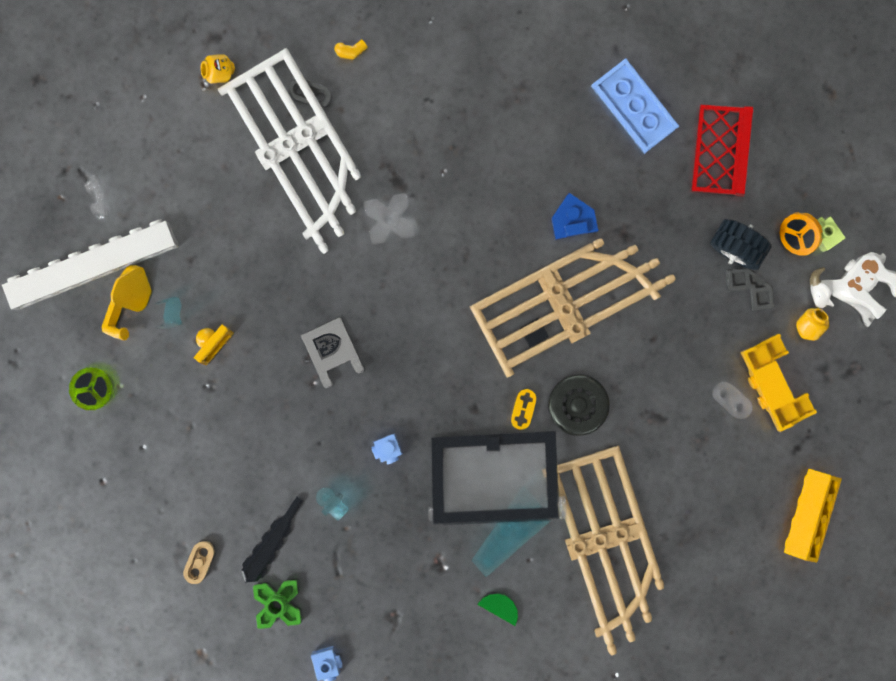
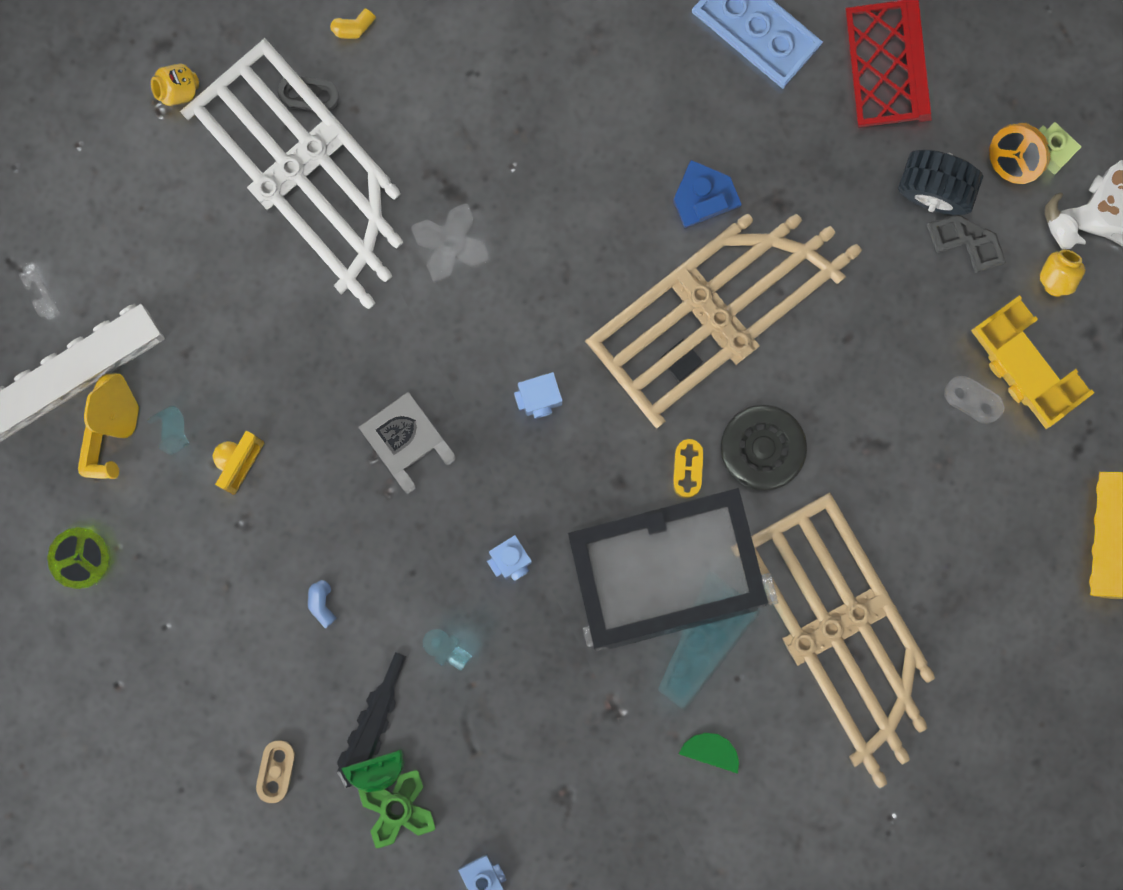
camera: 15 degrees left, 5 degrees down
none -> medium blue arm [308,580,337,629]
none -> green tile [341,749,404,792]
none -> light blue brick [514,372,562,419]

